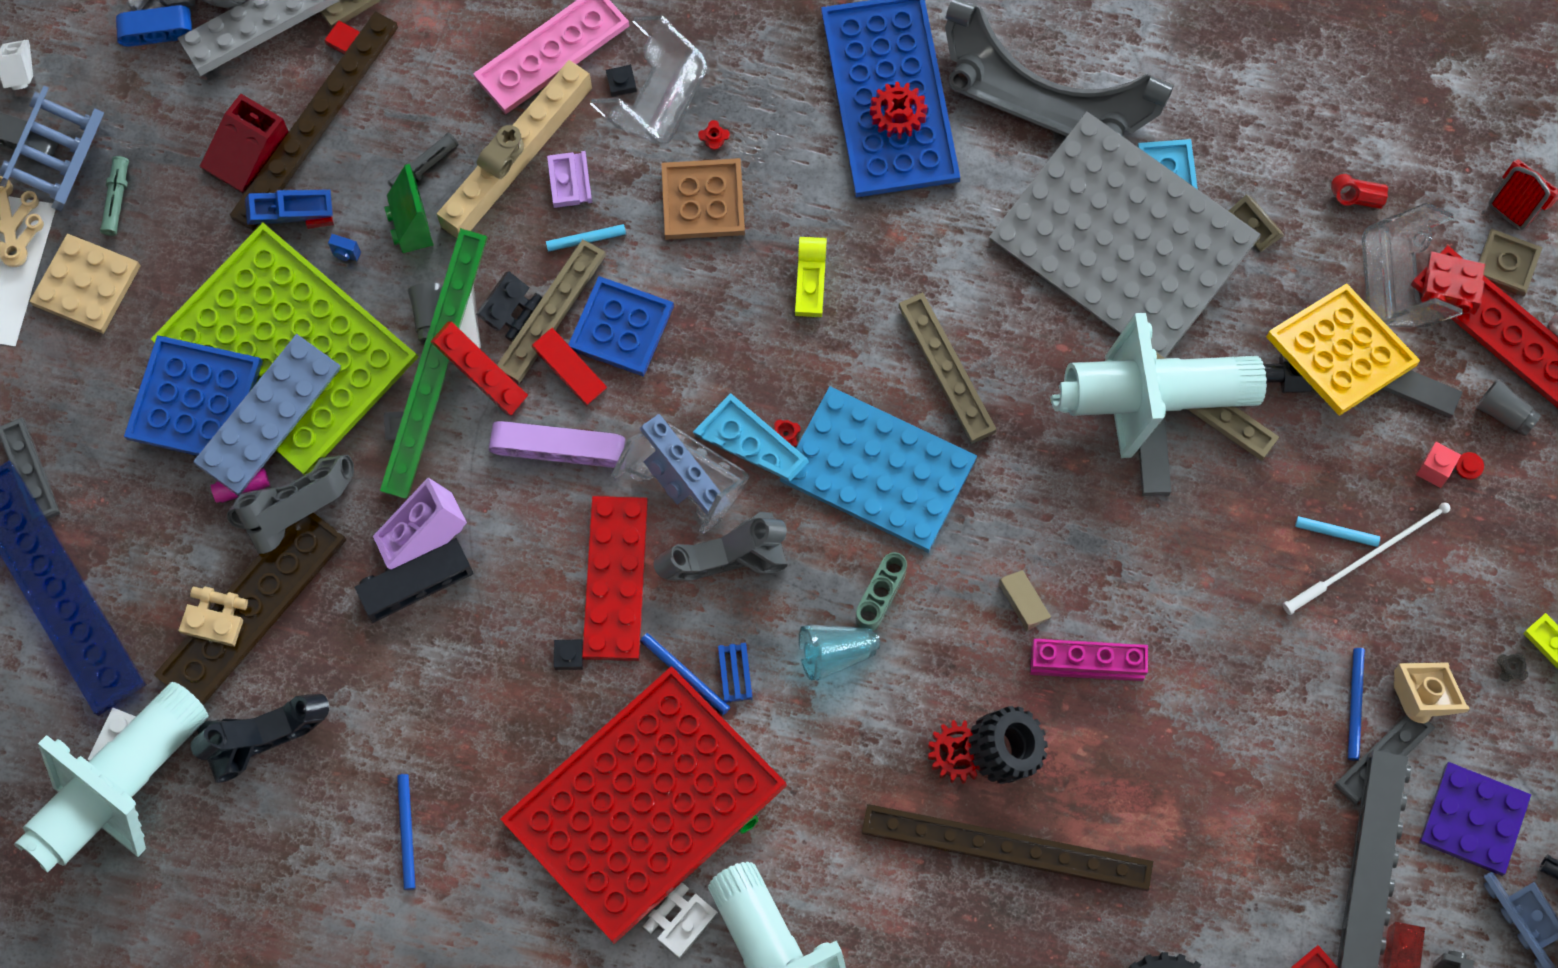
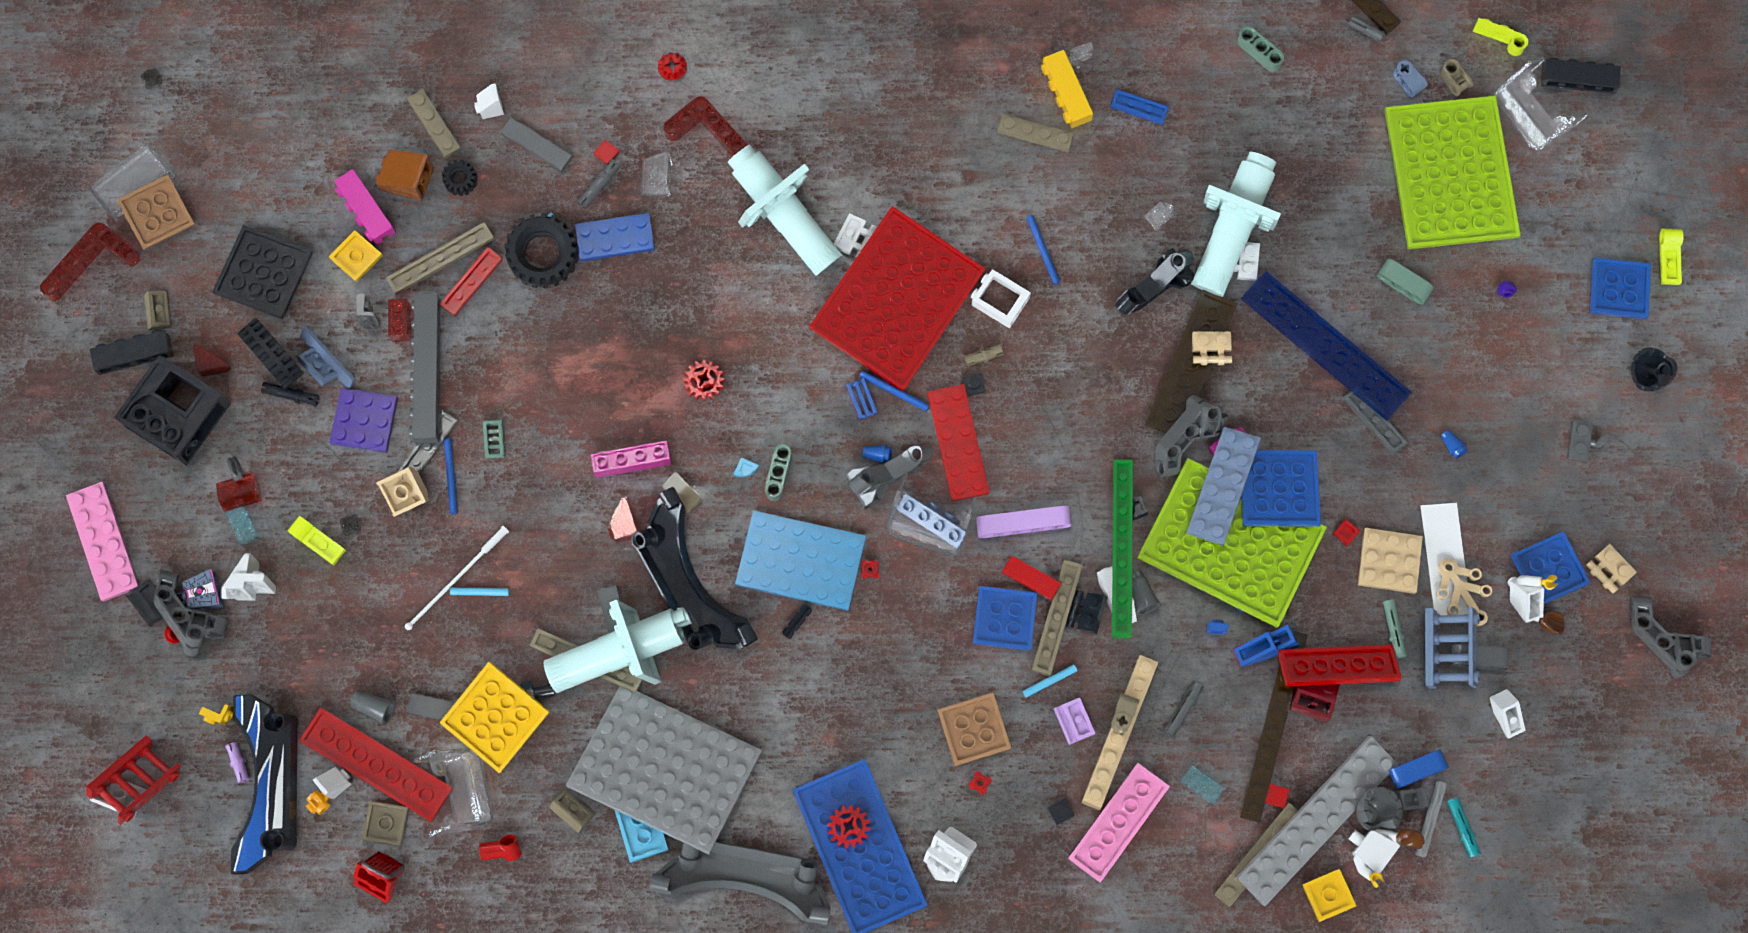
camera: 165 degrees right, 5 degrees up
black brick [354,538,474,623] -> none
lavender slope [373,478,467,569] -> none
green slope [384,164,434,253] -> none
red plate [431,321,528,416] -> none
clear windscreen [590,15,707,144] -> none
medium azure wing [693,393,809,482] -> none
neon yellow plate [795,237,827,317] -> none
clear light blue cone [799,624,880,681] -> none
dark brown plate [862,804,1154,892] -> none
dark tan plate [899,292,997,444] -> none
black tyre [968,706,1048,784] -> none
coral brick [1416,442,1461,488] -> none
plate [1421,252,1485,315] -> none
red plate [1455,452,1484,480] -> none
none -> sand green slope [482,419,505,459]
none -> clear red slope [607,497,637,543]
none -> black panel [632,487,758,650]
none -> medium azure tile [733,457,759,477]
none -> black axle [782,604,812,639]
none -> blue cone [863,445,892,464]
none -> white piece [923,827,977,883]
none -> dark tan pin [964,344,1004,367]
none -> white window [971,269,1031,328]
none -> clear bracket [1144,201,1176,230]
none -> clear light blue plate [1180,766,1224,805]
none -> red plate [1278,645,1402,687]
none -> red tile [1333,519,1360,546]

